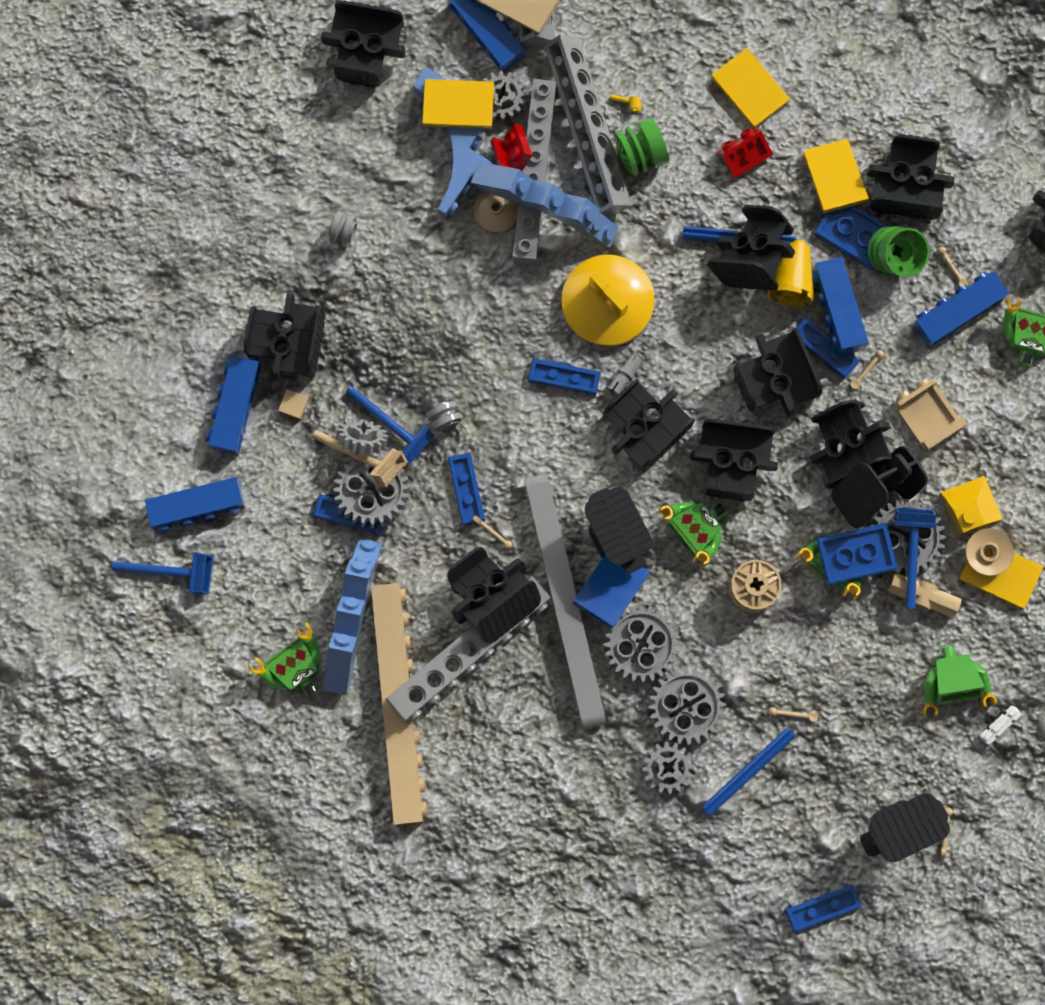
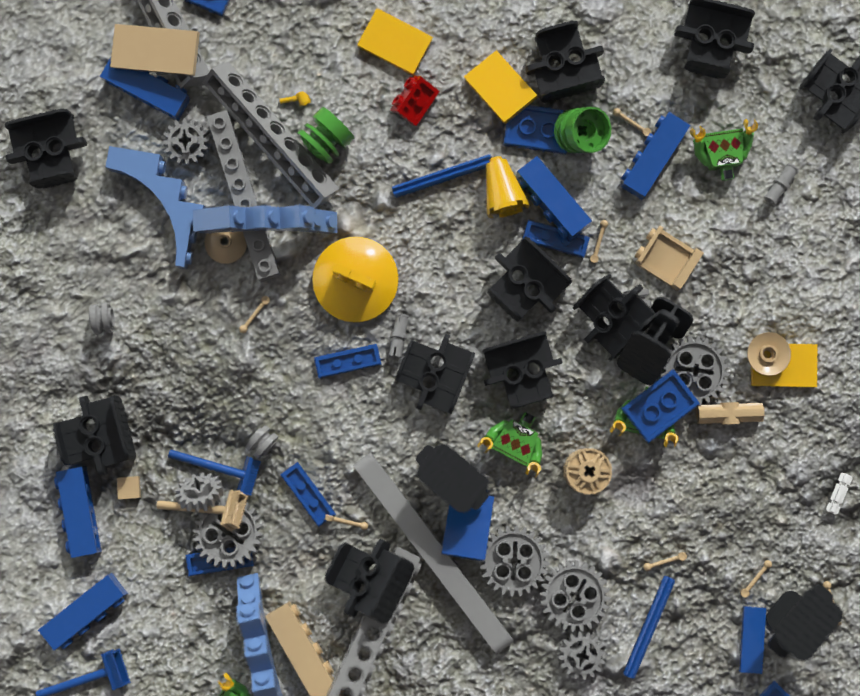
camera: 30 degrees left, 5 degrees up
yellow tile [423,79,494,129] -> none
red bracket [490,124,533,171] -> none
black piece [707,205,795,291] -> none
blue piece [892,507,937,610] -> none
bright green torso [922,646,997,717] -> none
yellow slope [940,476,1002,536] -> none
none -> tan hinge [239,296,270,333]
none -> blue tile [739,606,766,674]
none -> tan hinge [740,560,772,598]

